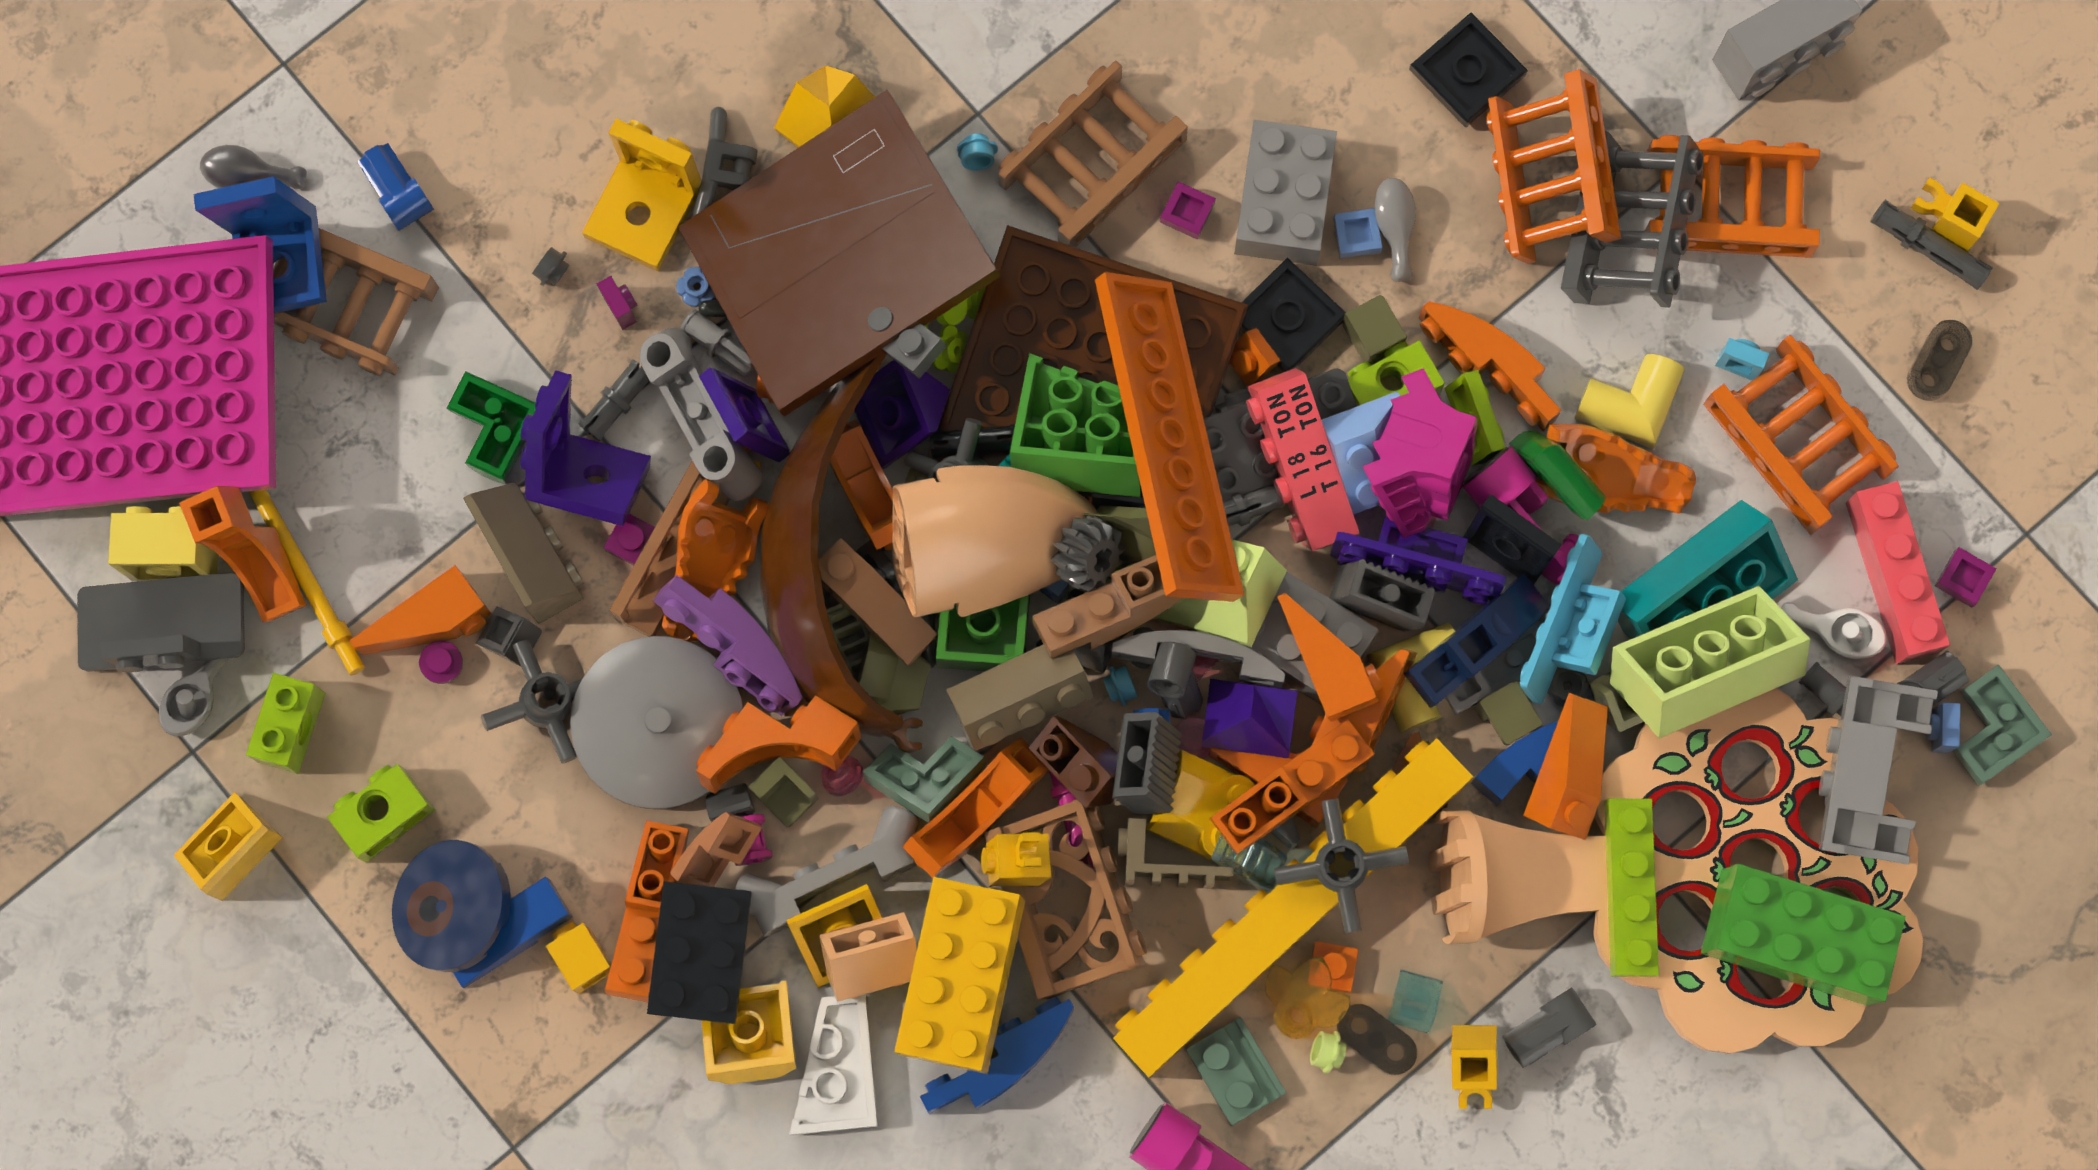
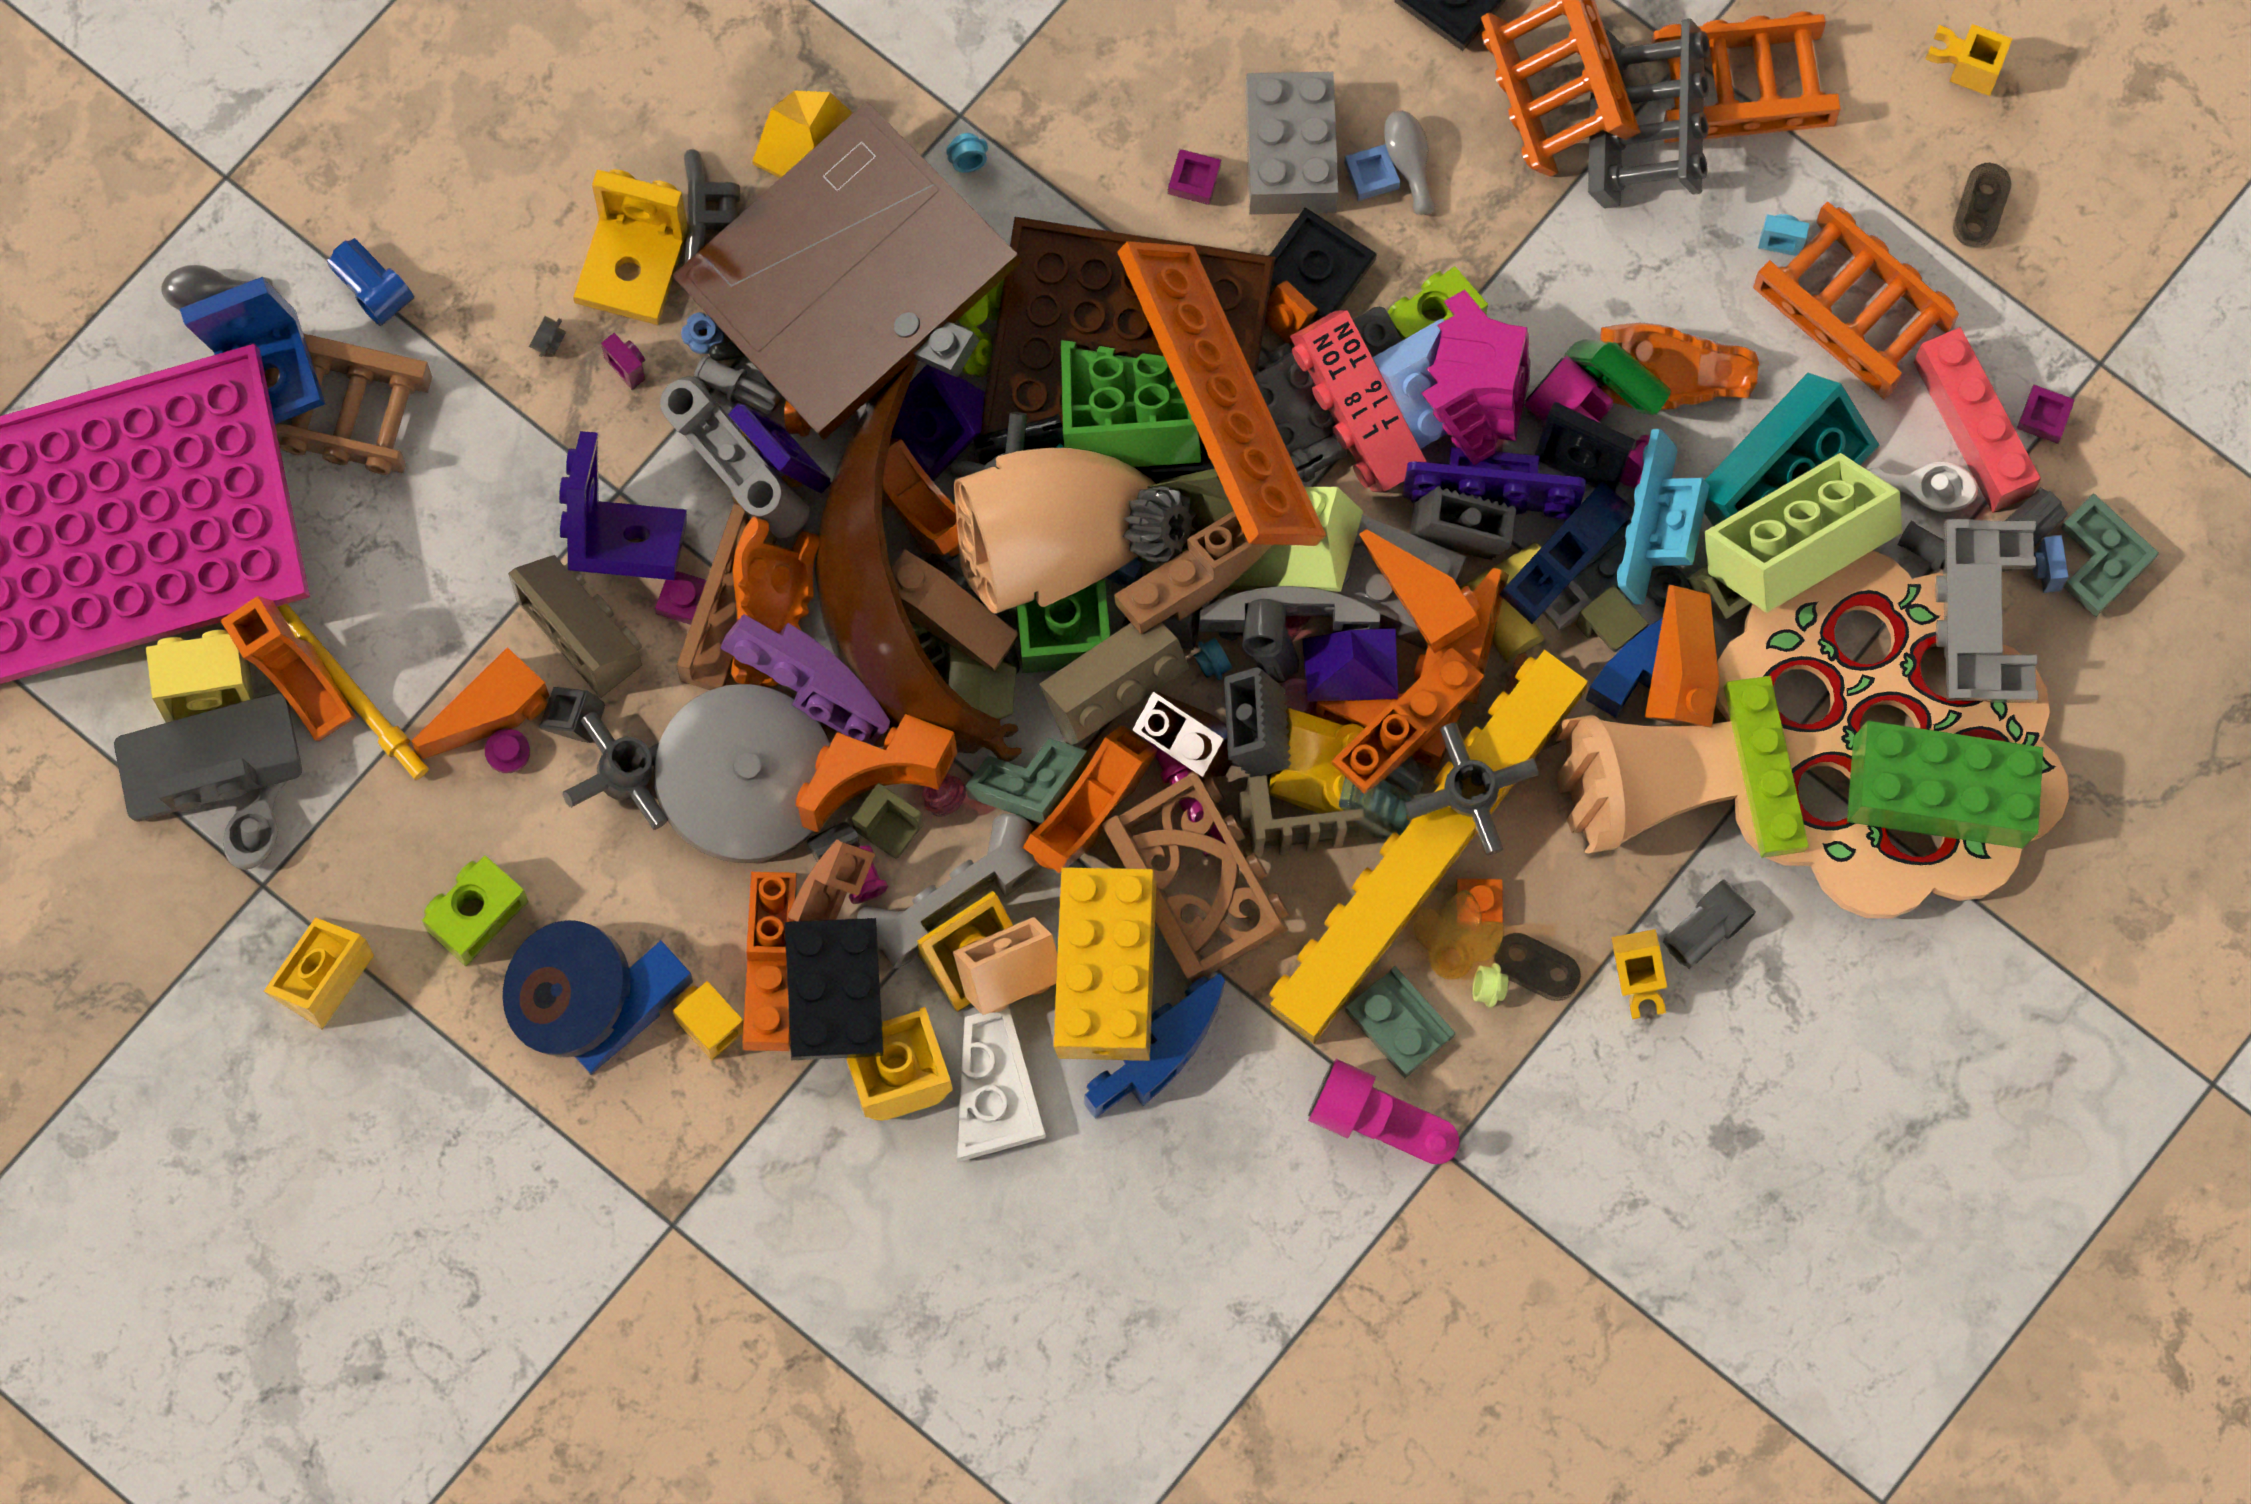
camera: 15 degrees left, 5 degrees down
lime brick [246,673,326,774] -> none
green brick [447,371,536,484] -> none
dark grey pin [578,359,649,441] -> none
yellow brick [981,832,1051,887] -> none
medium nougat fence [998,60,1188,248] -> none
olive panel [1342,295,1407,365] -> none
clear light blue slope [1387,970,1443,1033] -> none
orange slope [1419,301,1562,431] -> none
lime plate [1445,370,1505,466] -> none
light yellow brick [1574,354,1684,449] -> none
dark grey pin [1870,199,1993,290] -> none

